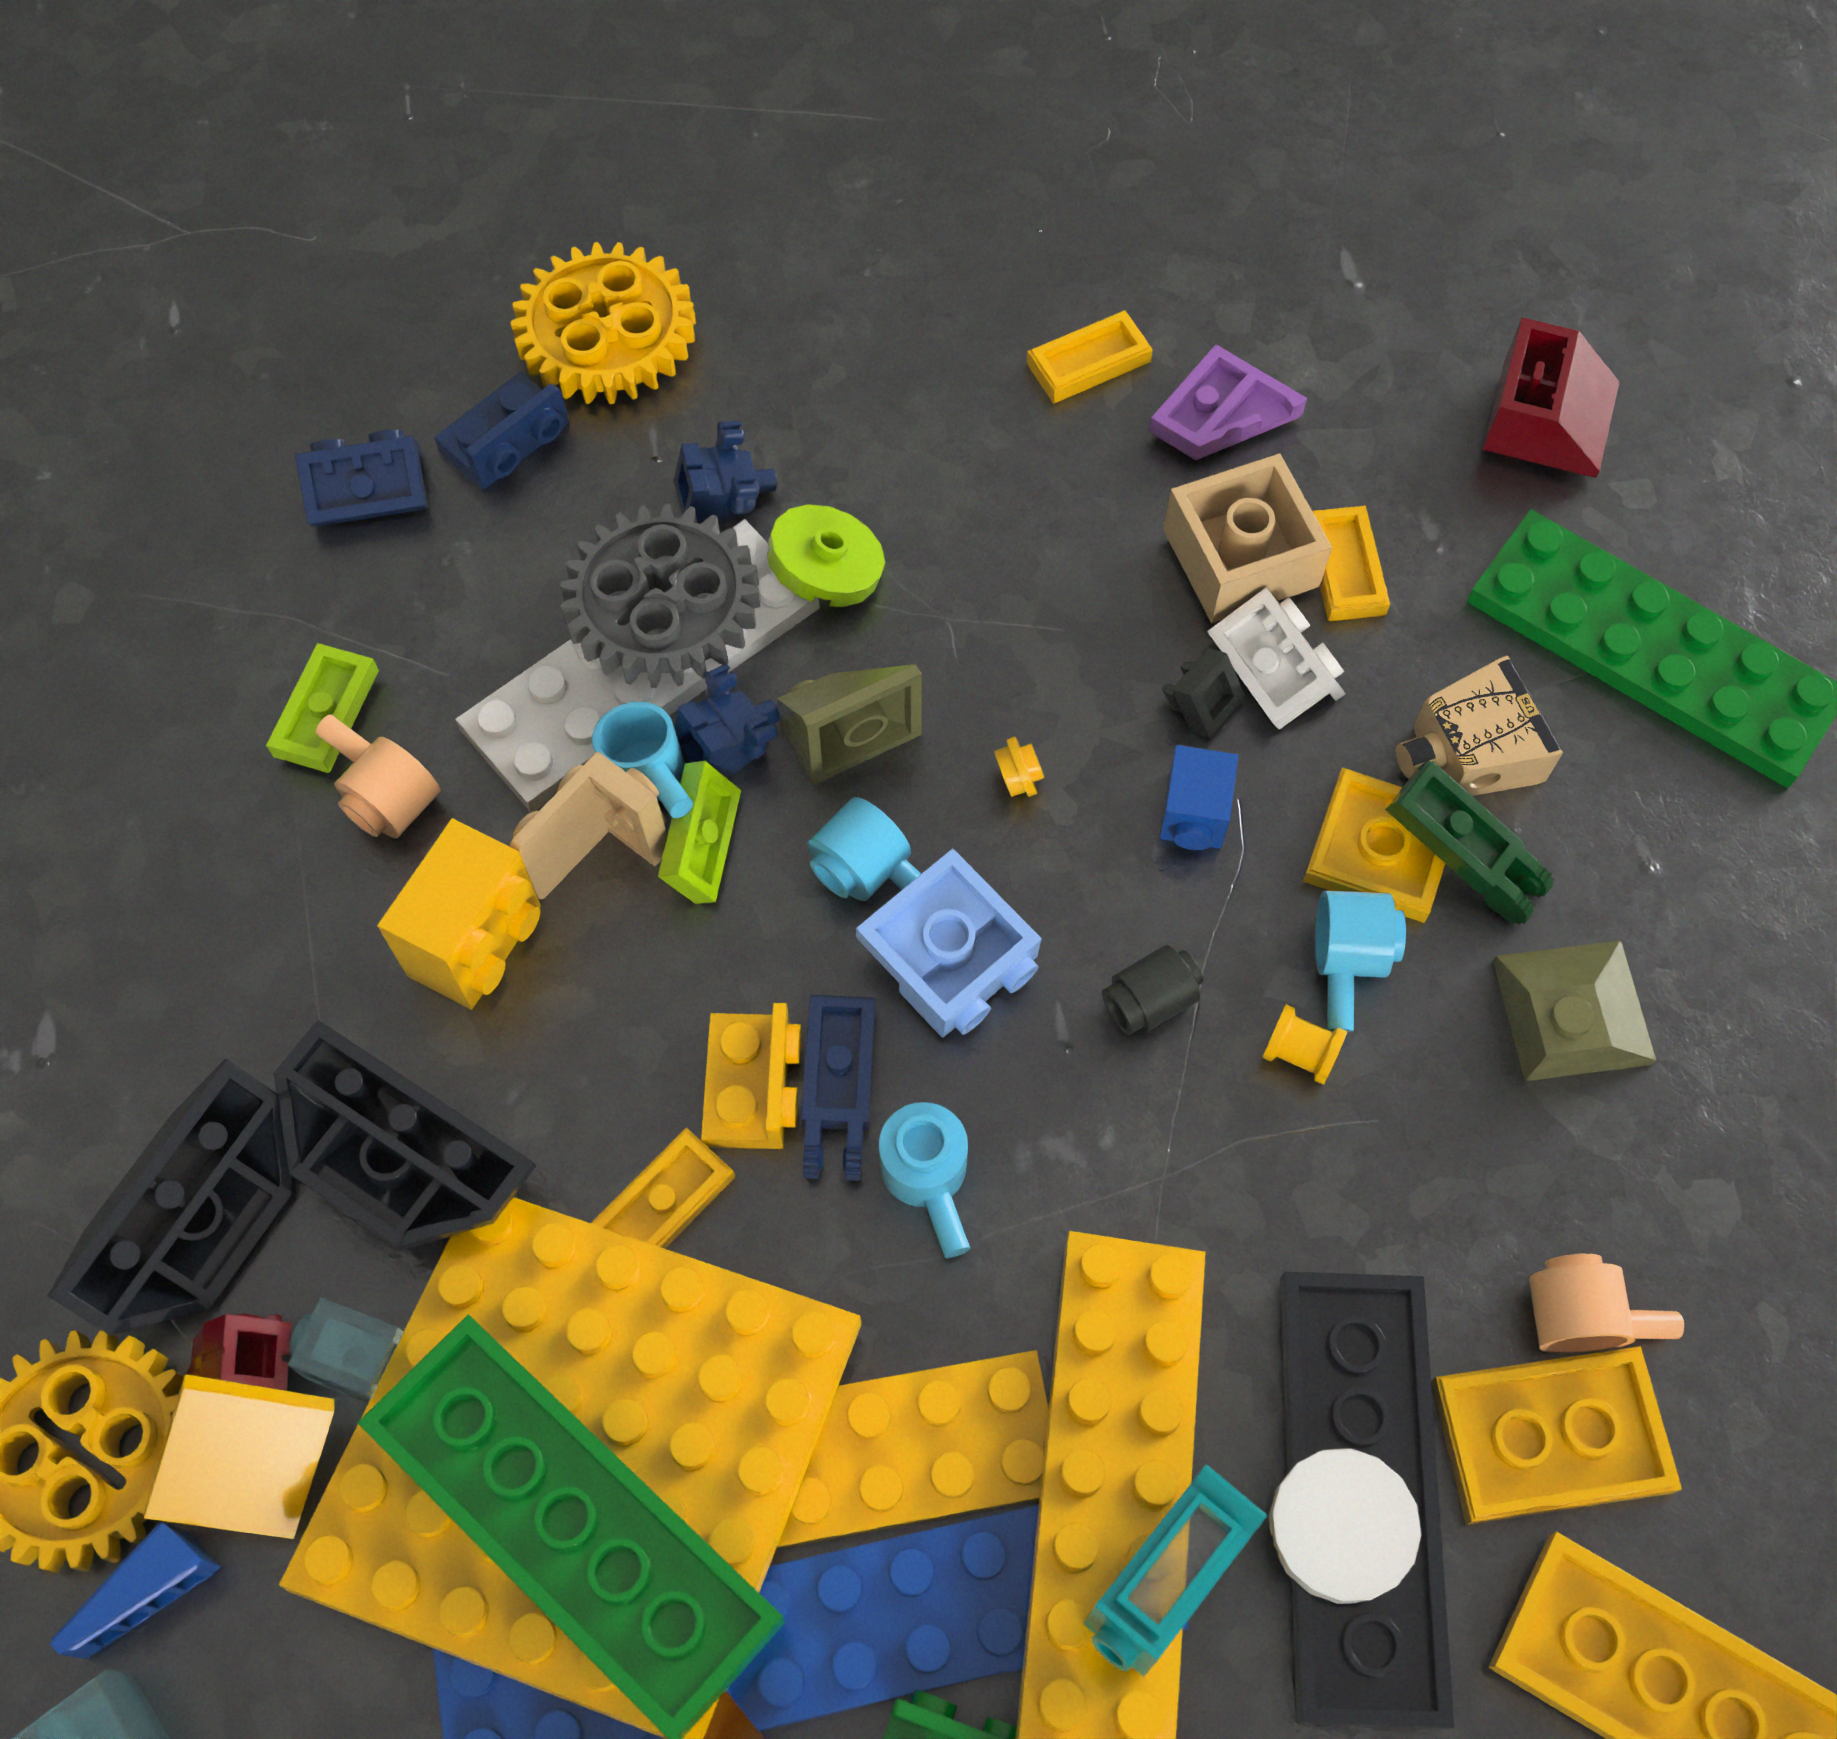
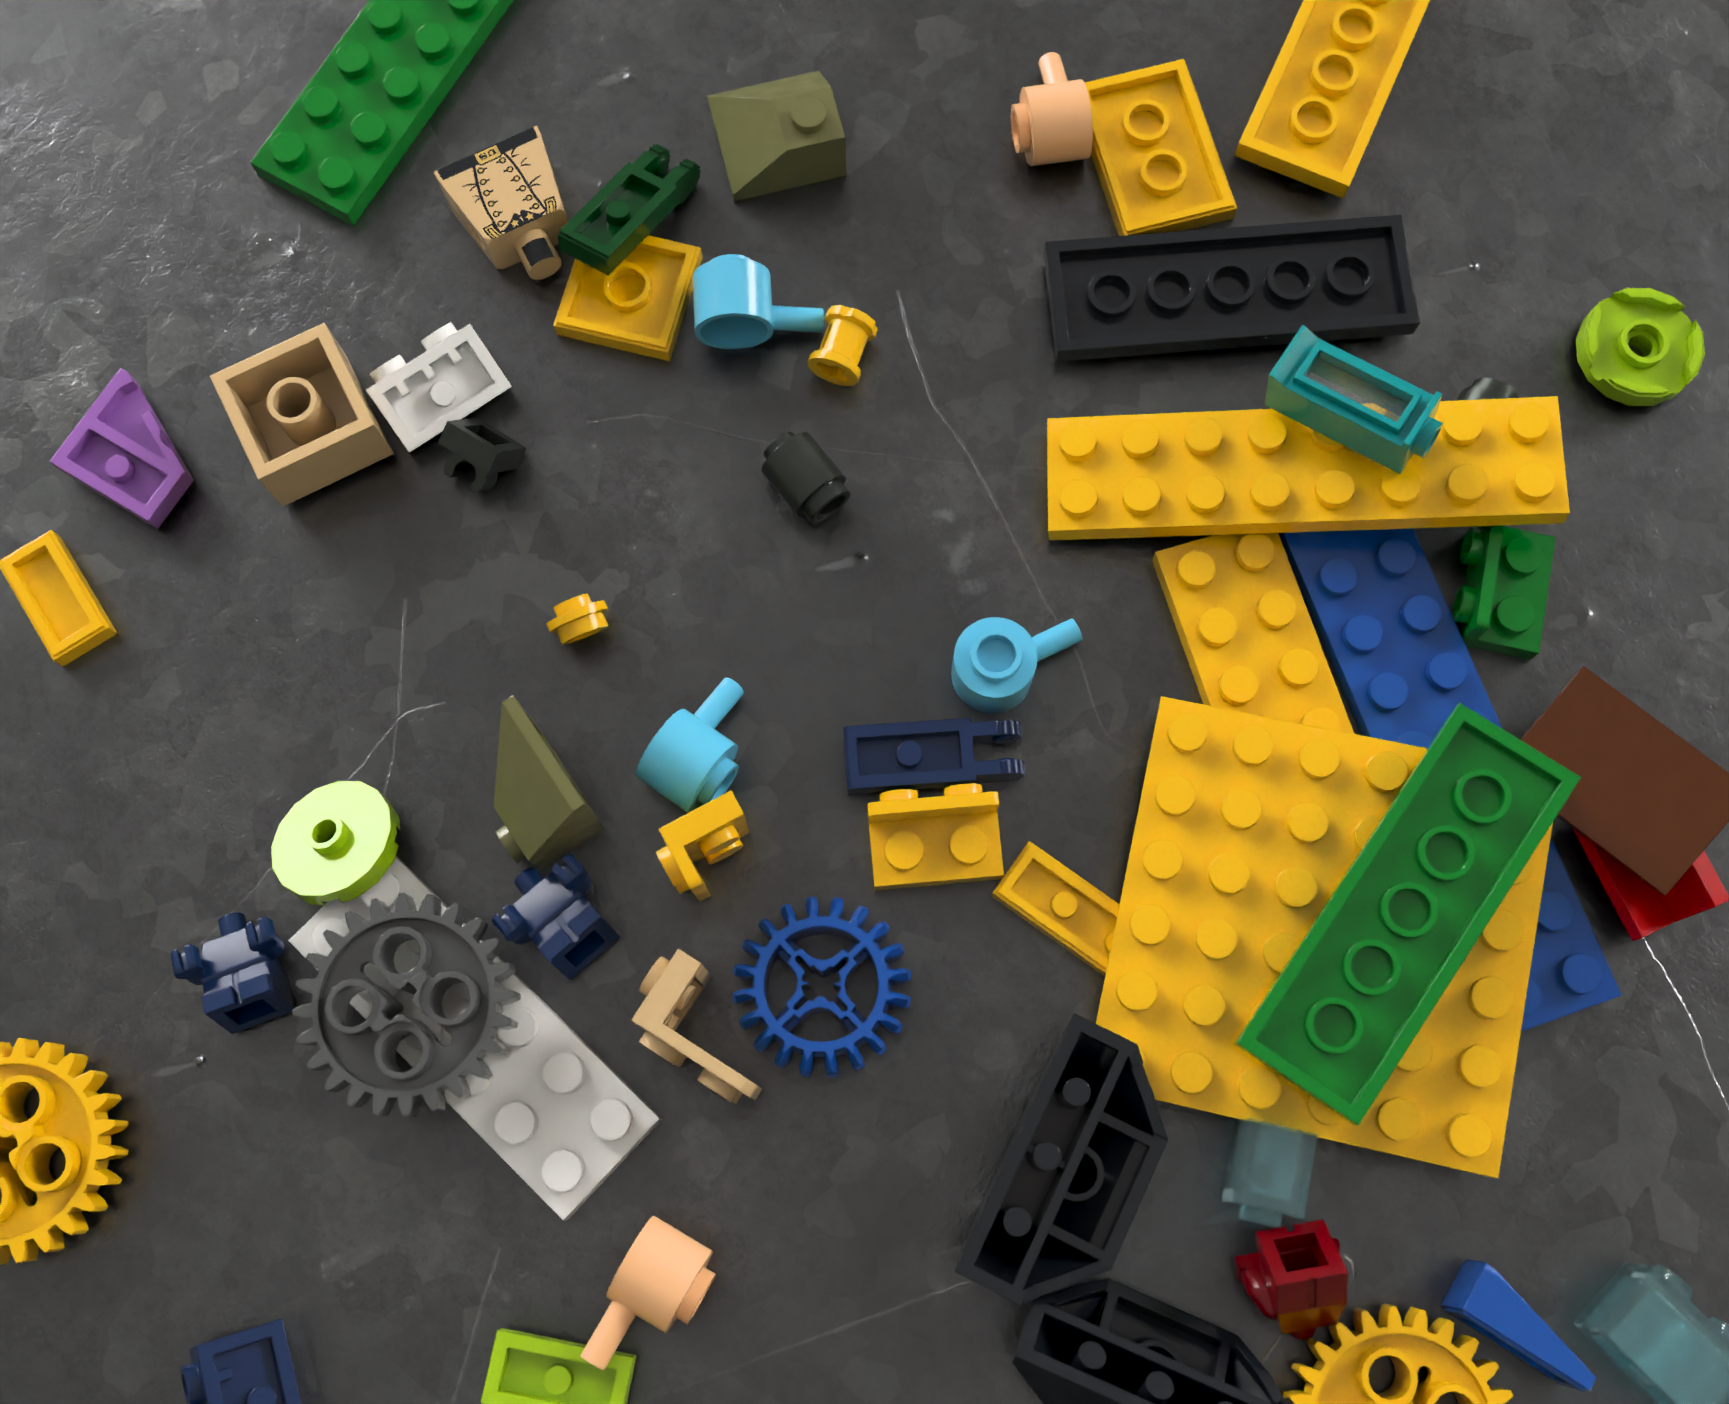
camera: 95 degrees left, 10 degrees up
yellow tile [144,1374,334,1539] -> none
yellow brick [377,818,541,1010] -> none
dark blue bracket [434,371,569,490] -> none
medium azure piece [592,702,693,818] -> none
lime plate [658,761,741,904] -> none
light blue plate [856,848,1042,1038] -> none
blue brick [1159,745,1239,850] -> none
white tile [1269,1448,1421,1604] -> none
yellow tile [1312,505,1390,622] -> none
dark red slope [1483,317,1619,478] -> none
none -> yellow bracket [656,790,750,902]
none -> blue gear [732,897,911,1078]

